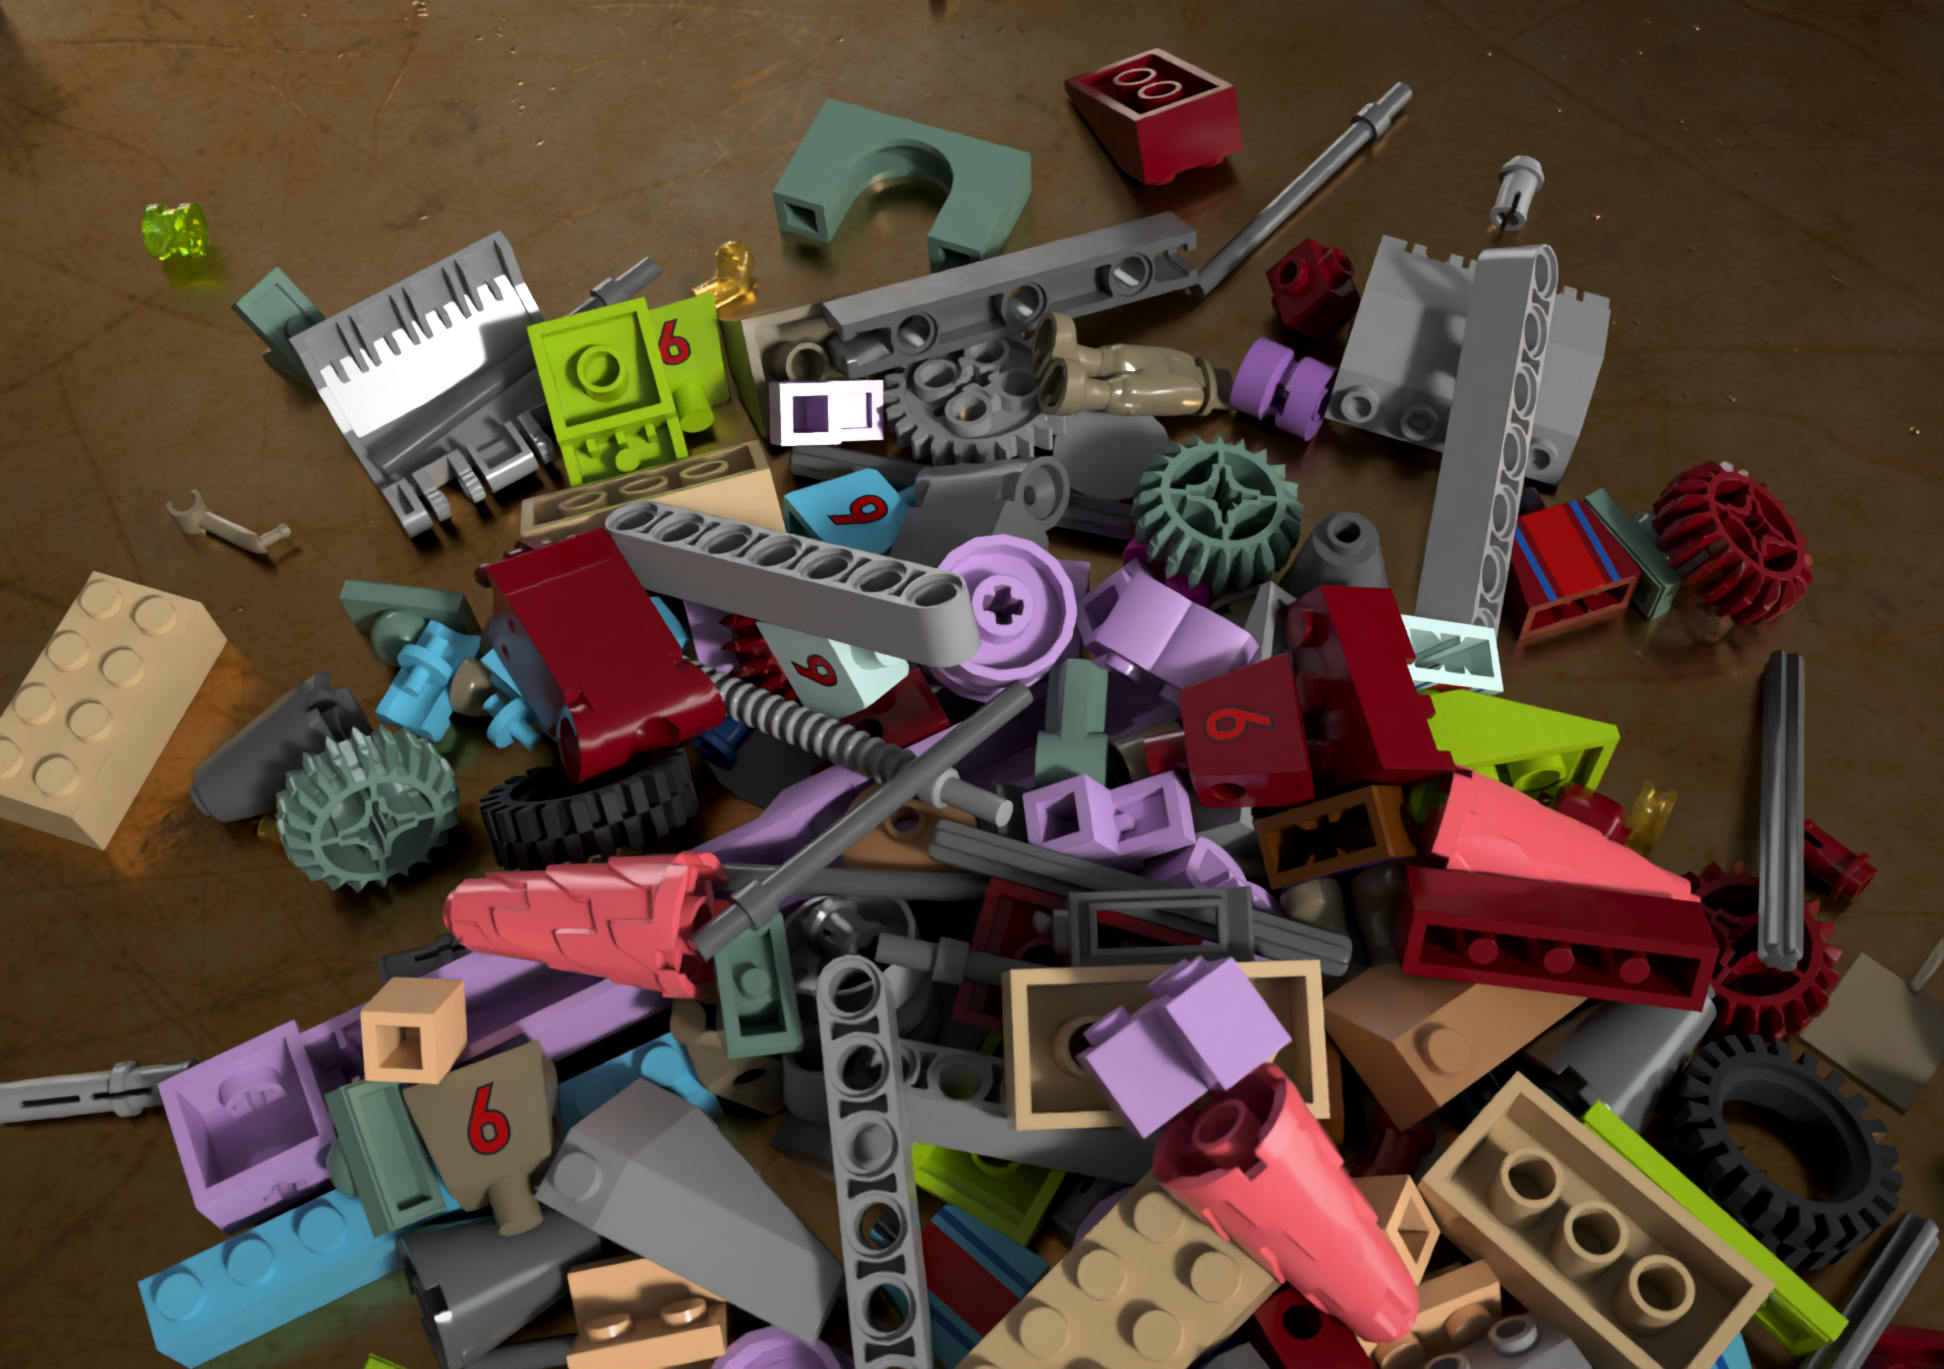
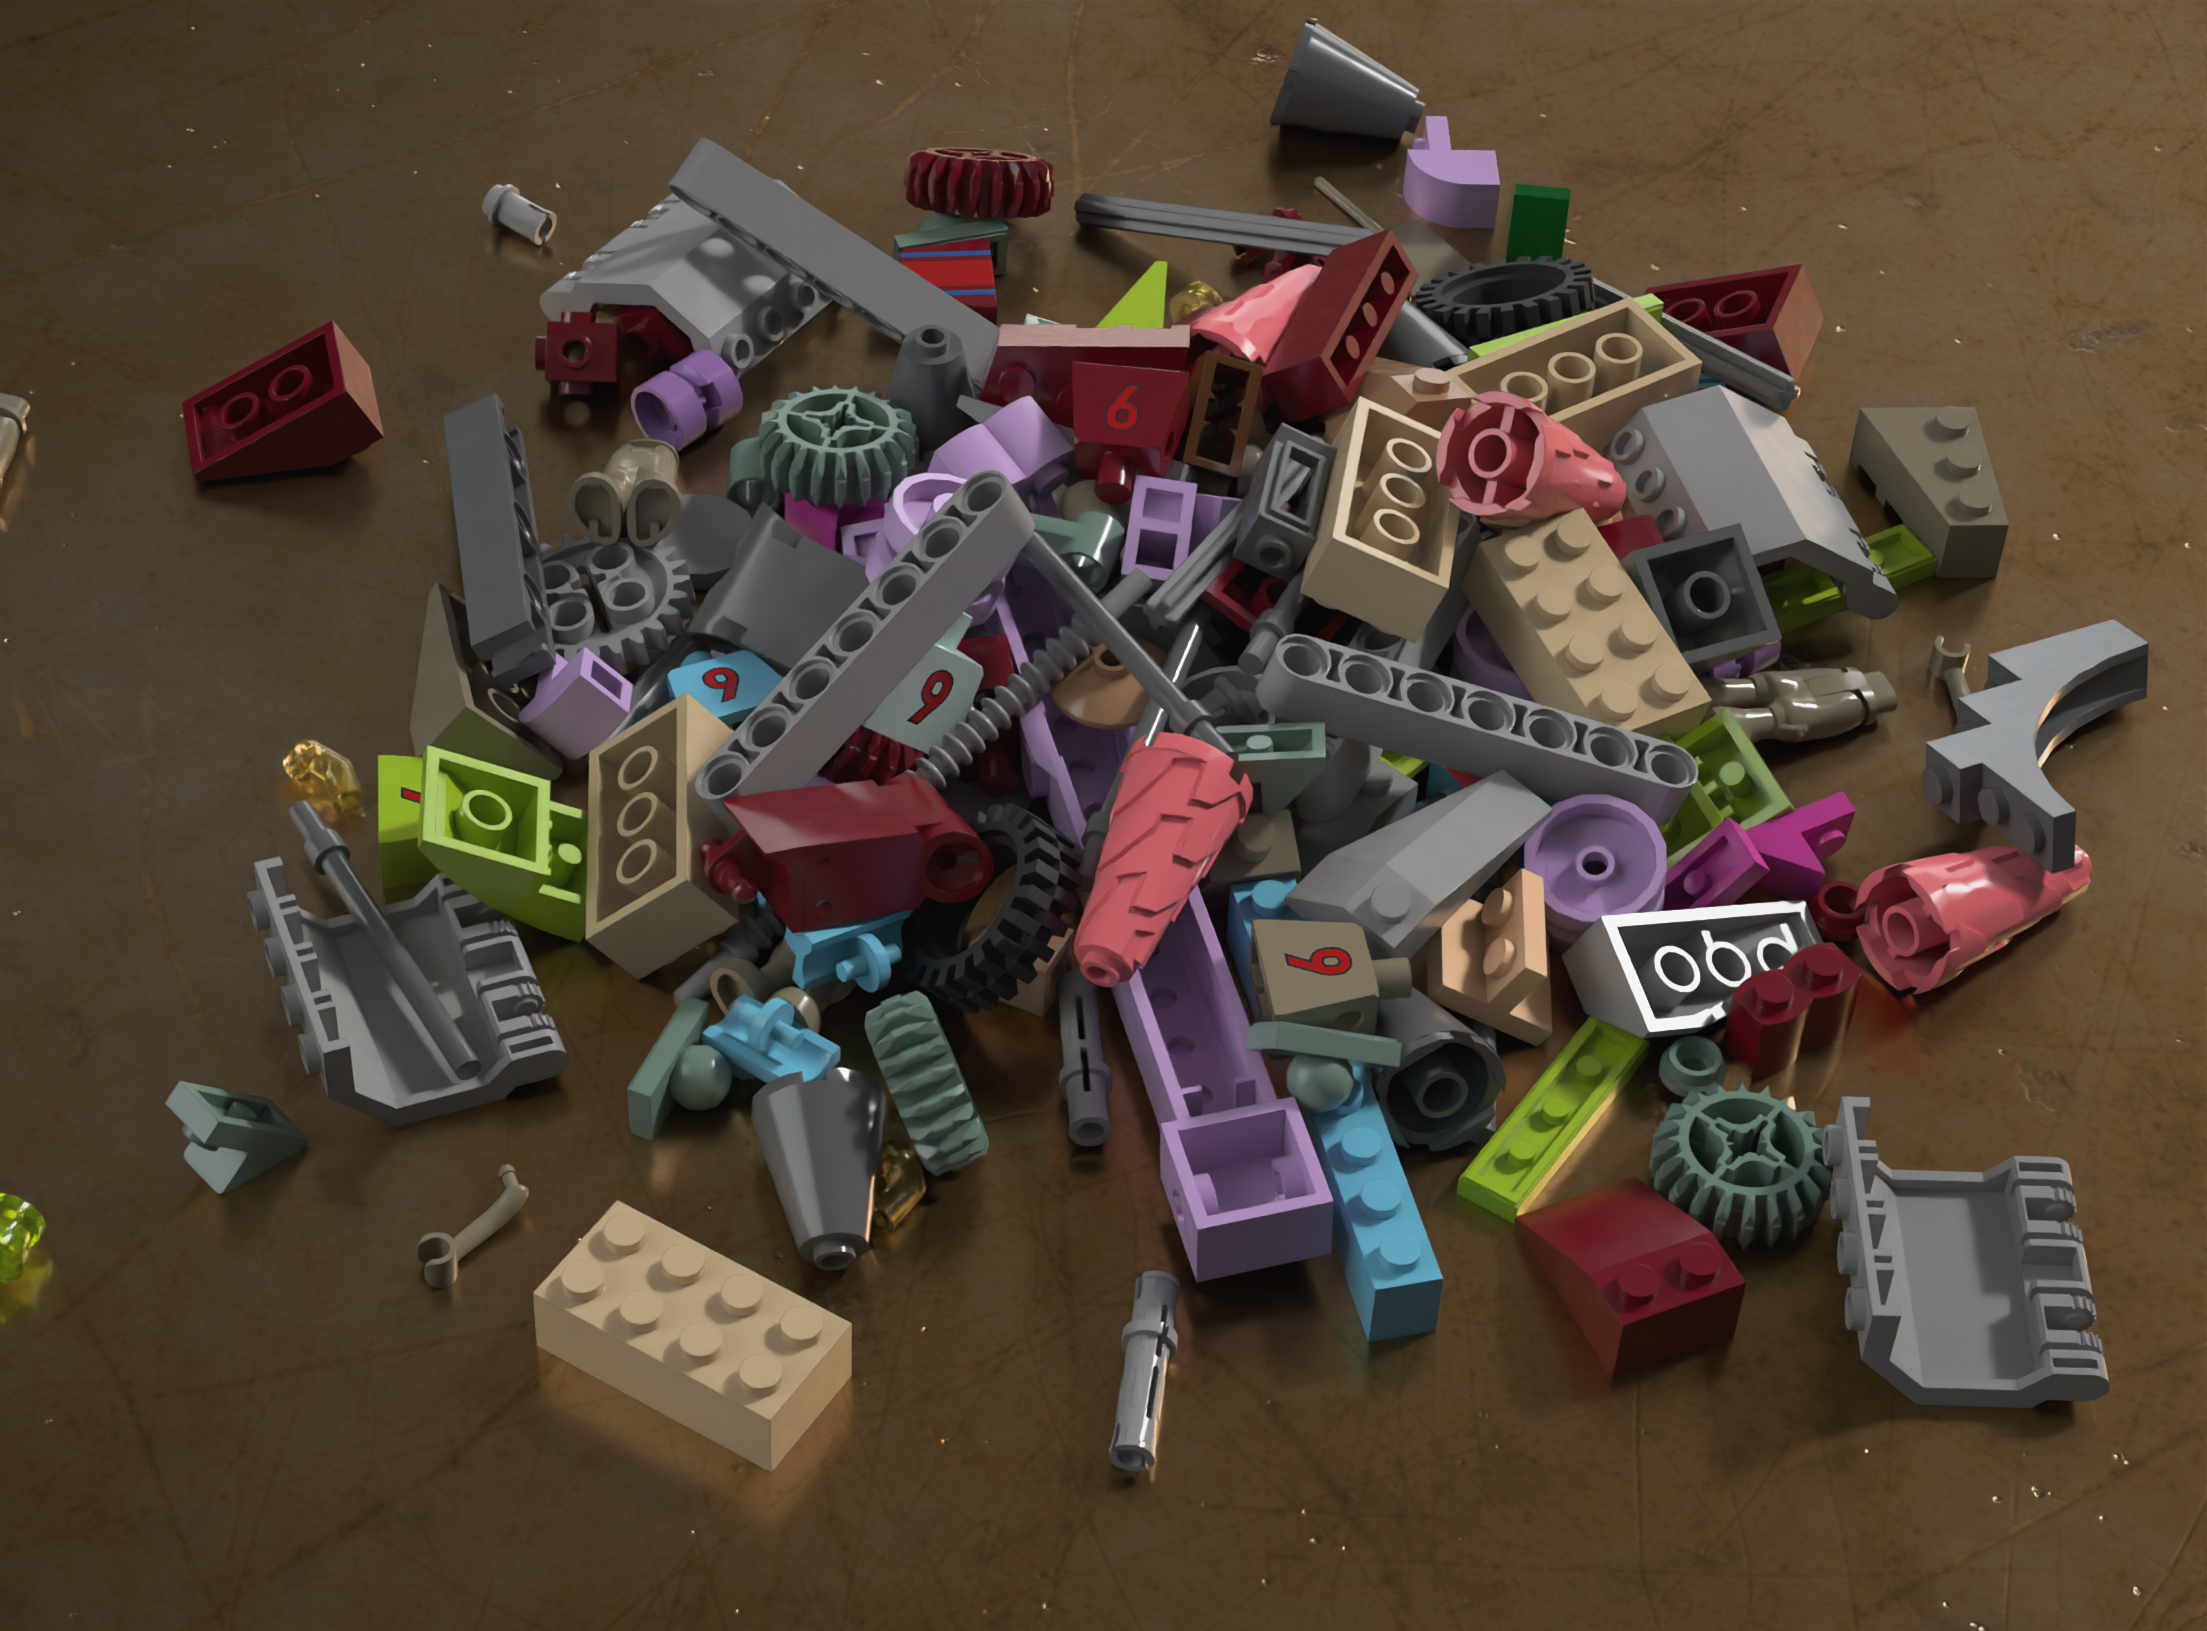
camera: 85 degrees left, 15 degrees down
light nougat brick [360,977,468,1084] -> none
sand green arch [772,98,1032,274] -> none
lavender brick [1075,955,1292,1139] -> none
dark grey bar [1188,82,1413,298] -> none

